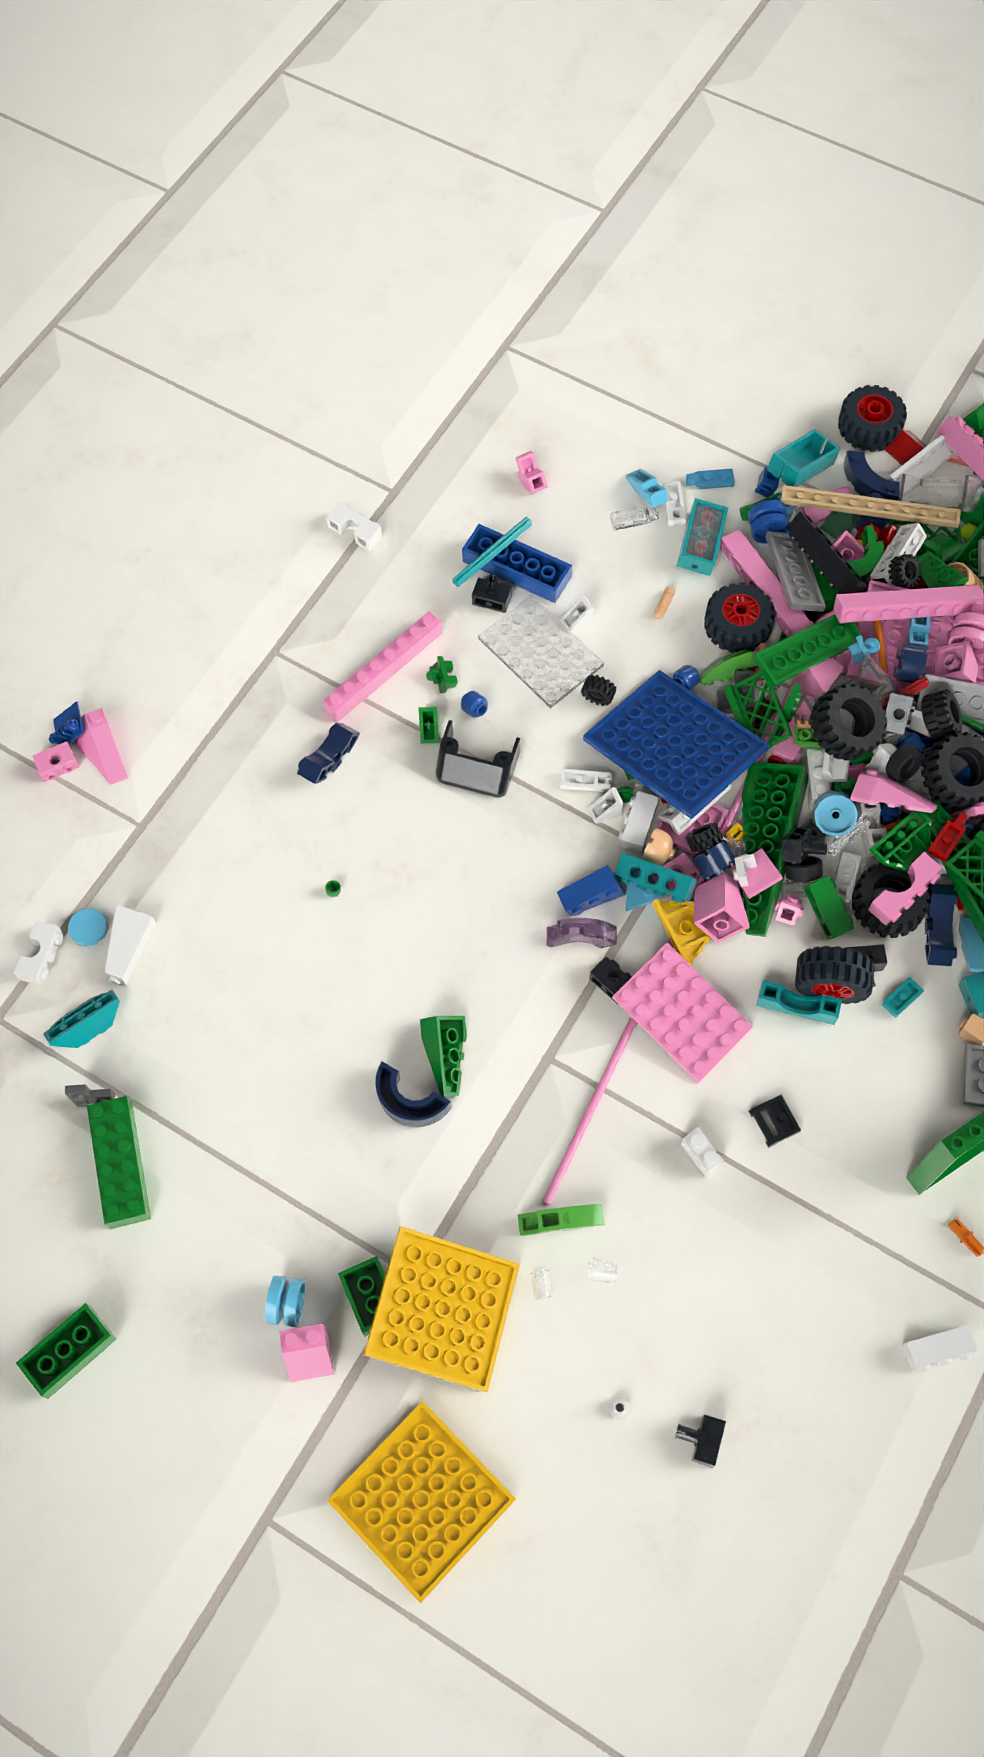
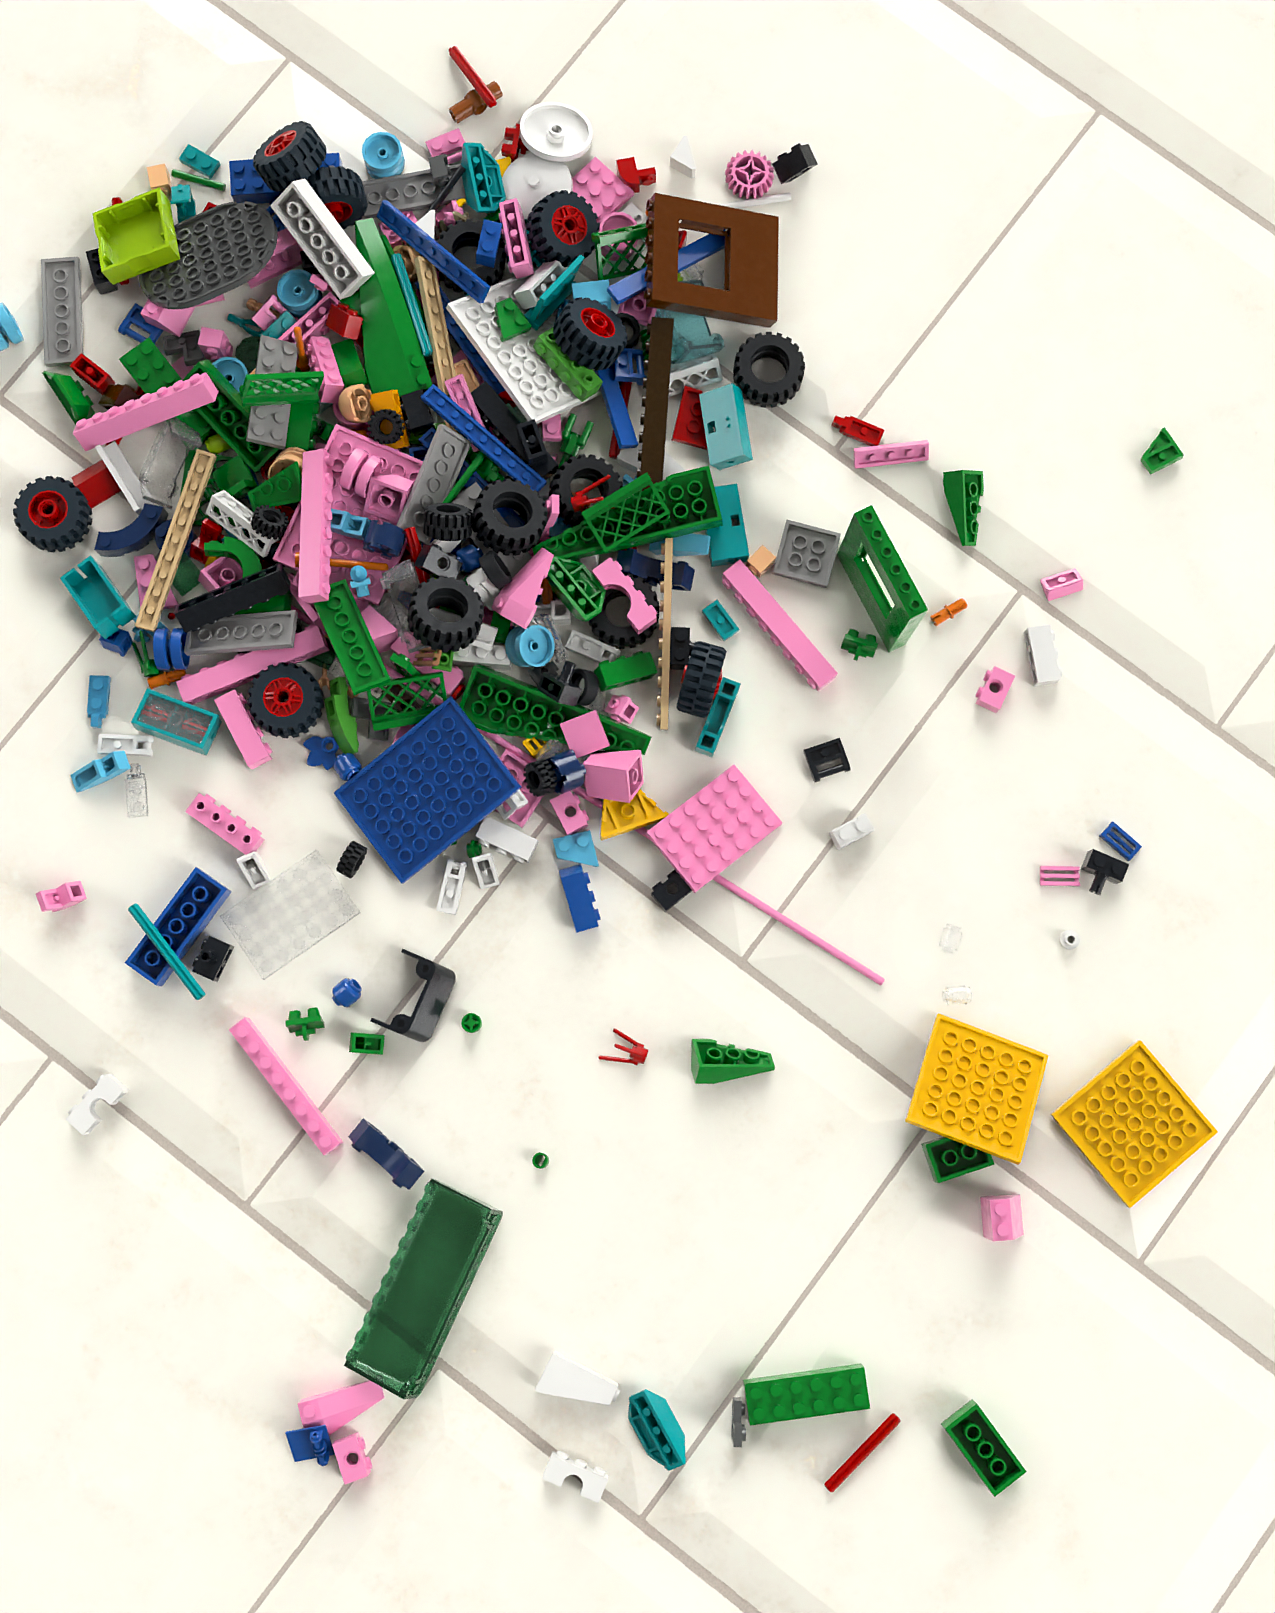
camera: 90 degrees left, 15 degrees up
medium azure tile [68,908,108,946] -> none
medium azure wheel [265,1275,305,1327] -> none
dark blue brick [375,1061,452,1127] -> none
bright green slope [518,1204,605,1236] -> none
clear purple arch [546,918,617,949] -> none
teal brick [614,853,697,904] -> none
light nougat cylinder [642,828,676,866] -> none
light nougat axle [654,587,675,618] -> none
white bracket [733,854,757,887] -> none
red hinge [927,813,968,862] -> none
none -> orange axle [147,670,187,690]
none -> bright pink brick [185,793,265,855]
none -> bright pink brick [214,689,272,769]
none -> blue plate [303,736,339,770]
none -> clear green windscreen [344,1178,503,1400]
none -> green wheel [461,1013,482,1033]
none -> red plant [598,1029,648,1065]
none -> tan plate [657,538,673,730]
none -> bright pink brick [722,560,838,691]
none -> red axle [824,1413,901,1493]
none -> green hips [841,629,878,661]
none -> bright pink brick [975,666,1015,713]
none -> bright pink tile [1040,866,1080,886]
none -> blue tile [1099,821,1142,861]

